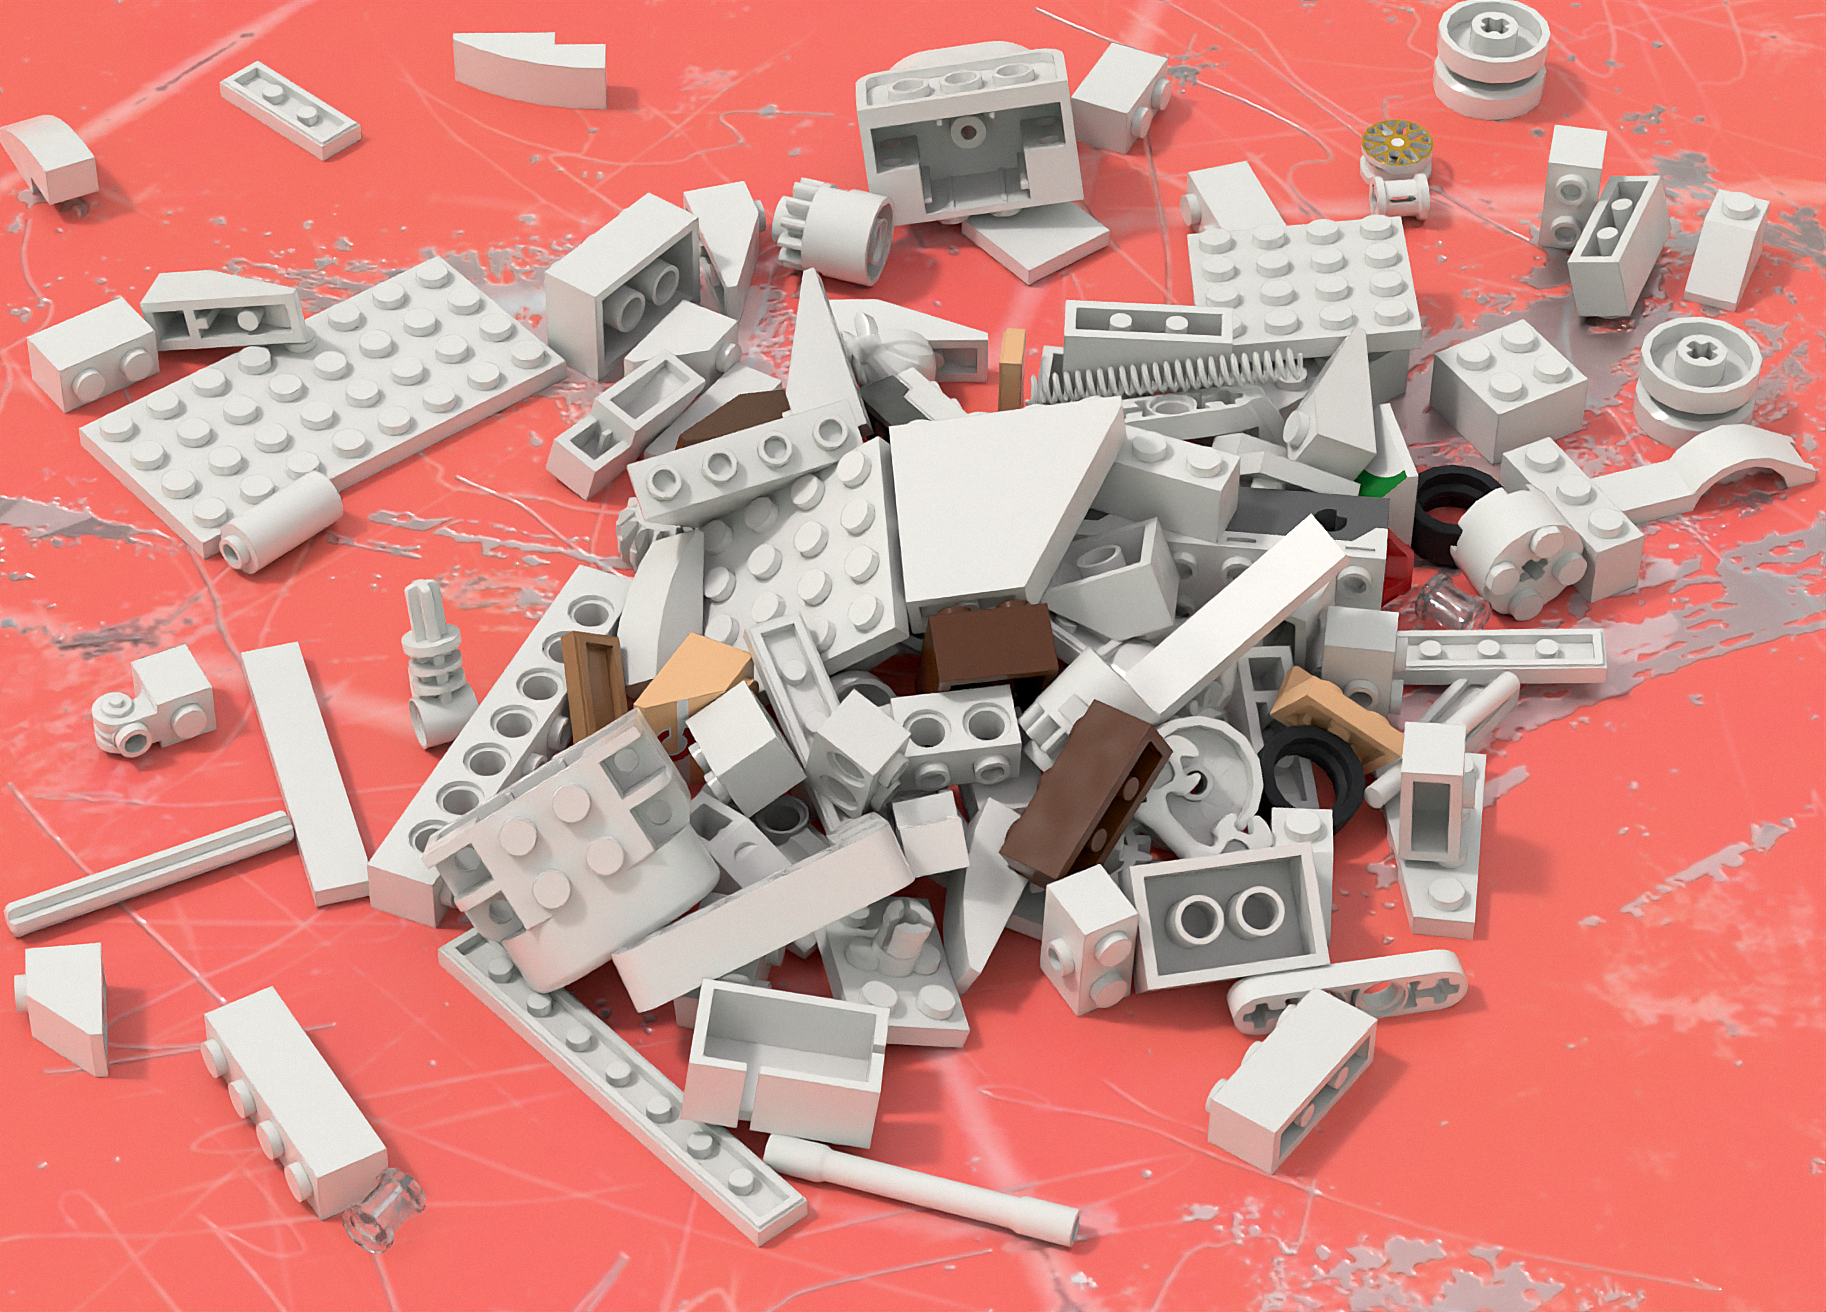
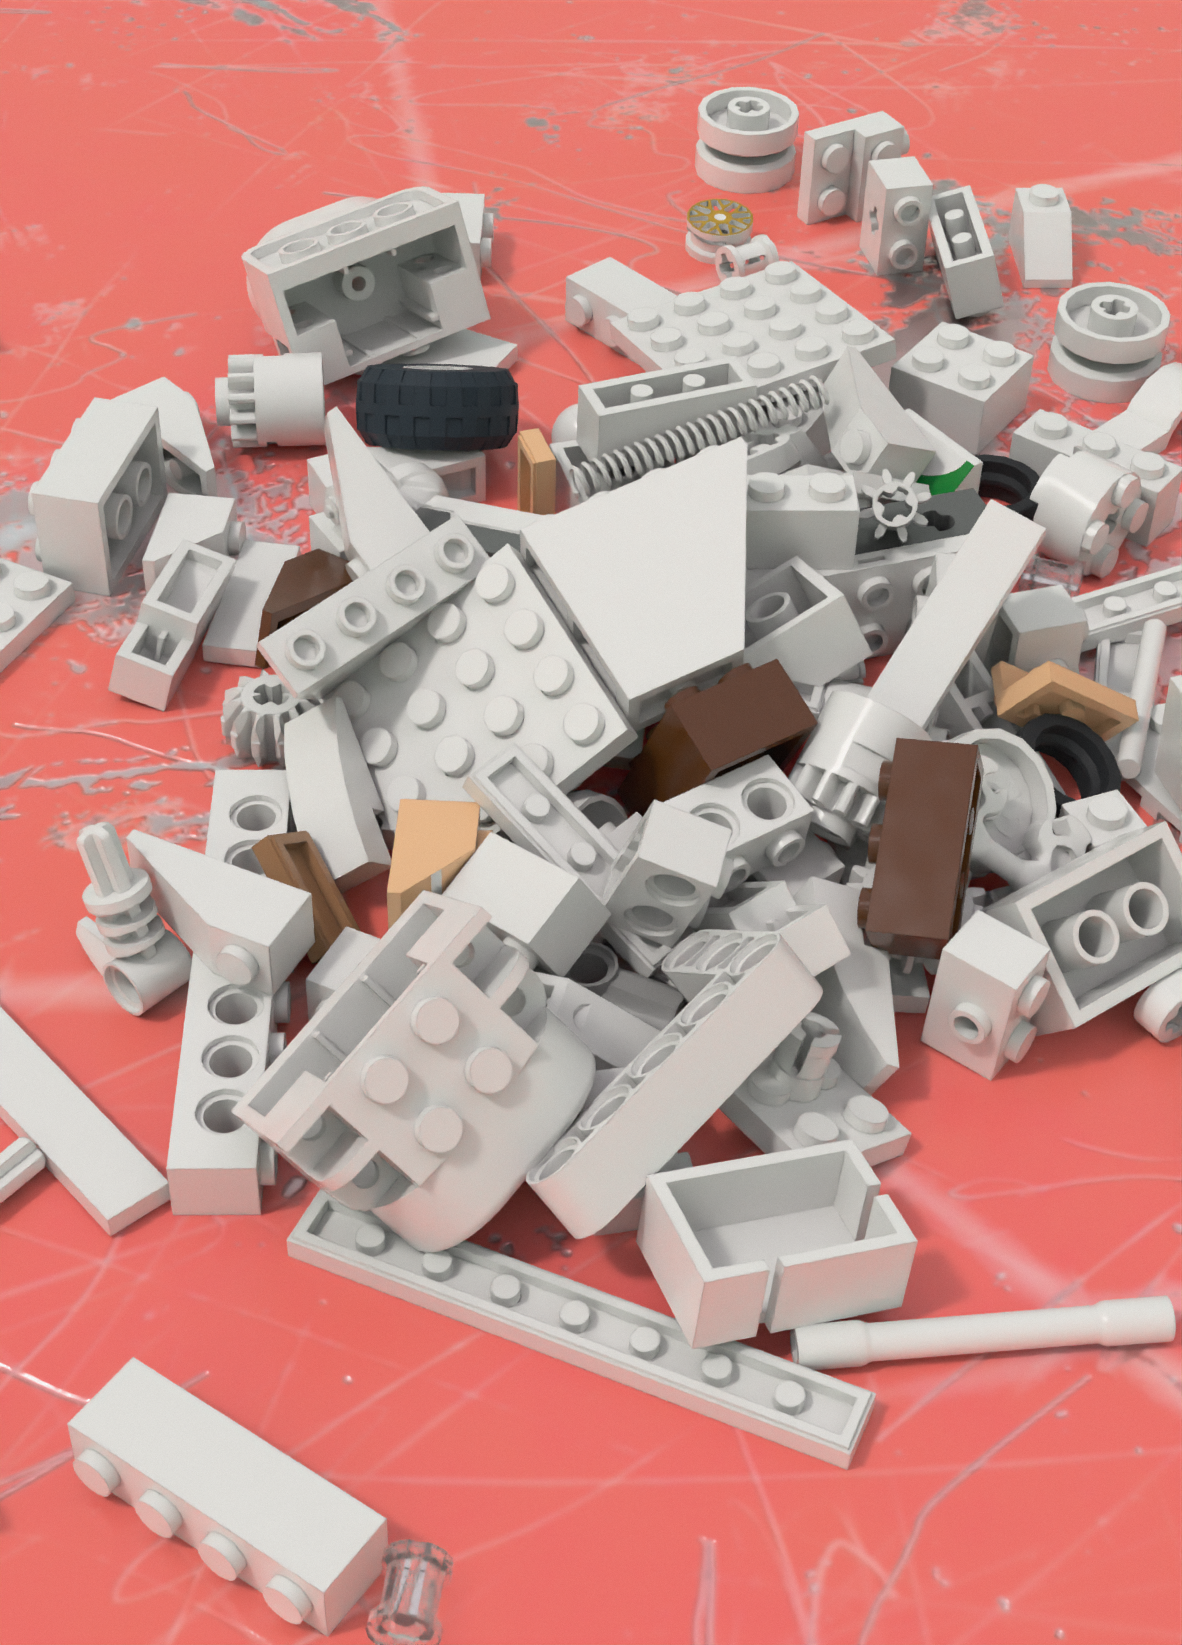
camera: 25 degrees left, 0 degrees up
none -> white slope [126,829,315,996]
none -> black wheel [356,364,519,451]
none -> white plate [797,111,910,225]
none -> white gear [859,469,932,543]

